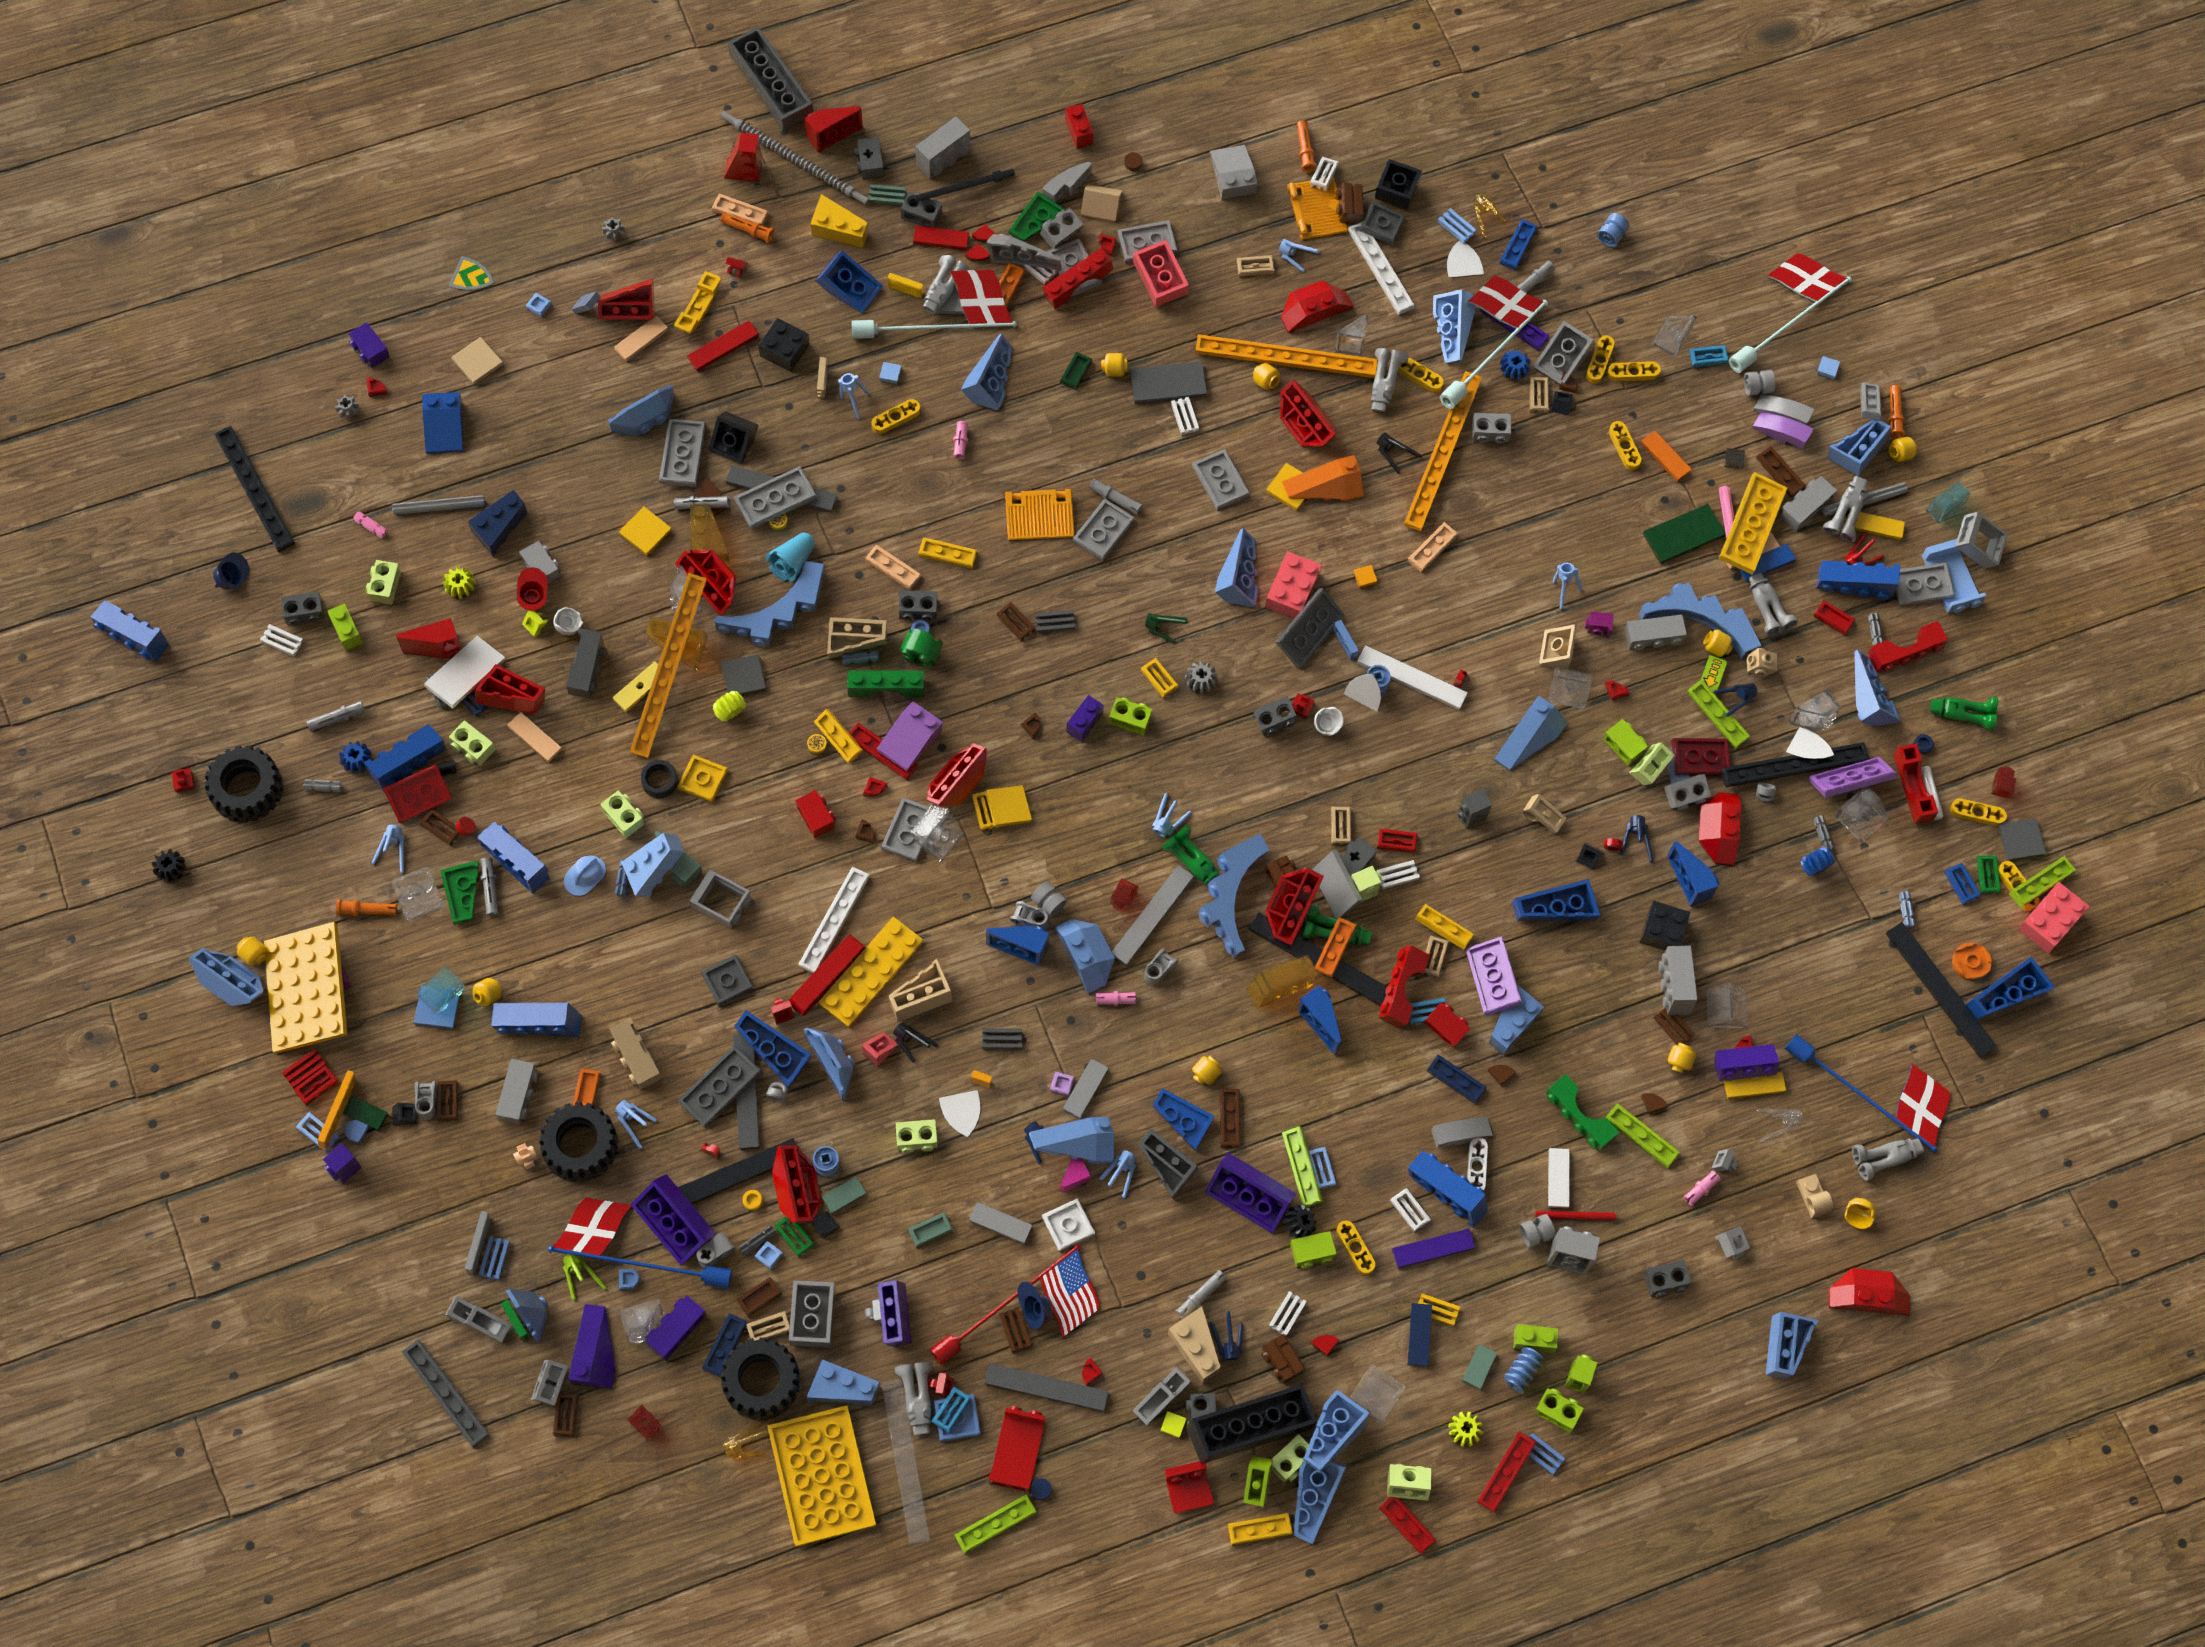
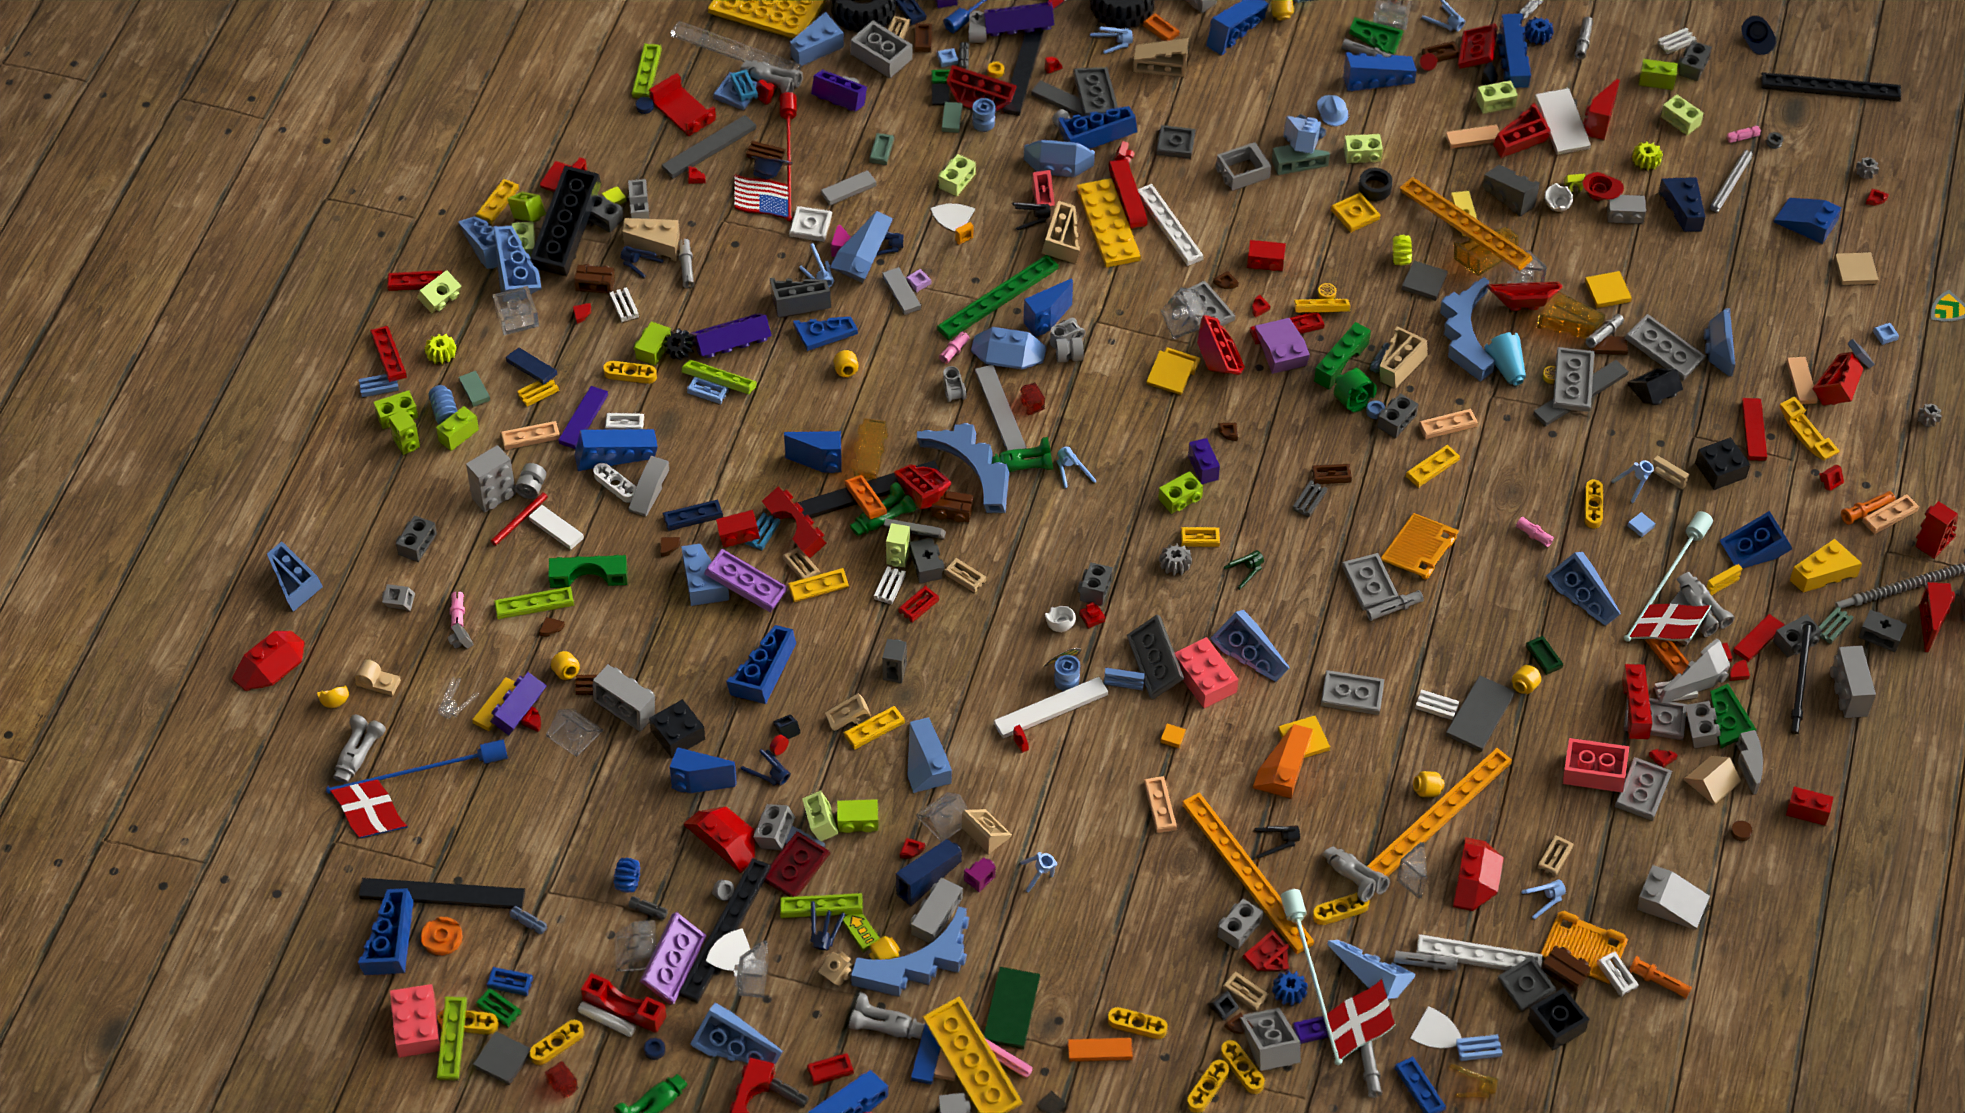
camera: 130 degrees right, 15 degrees down
dark purple brick [348,322,390,368] -> none
dark grey tile [982,1028,1022,1049] -> none
reddish brown tile [1220,1089,1240,1148] -> none
red wedge [1280,380,1337,447] -> none
none -> light nougat tile [501,421,560,450]
none -> yellow tile [844,706,905,750]
none -> dark blue slope [896,839,962,907]
none -> green tile [937,255,1059,341]
none -> red slope [1242,930,1289,972]
none -> light grey pin [1394,950,1458,971]
none -> dark grey bush [1766,132,1783,149]

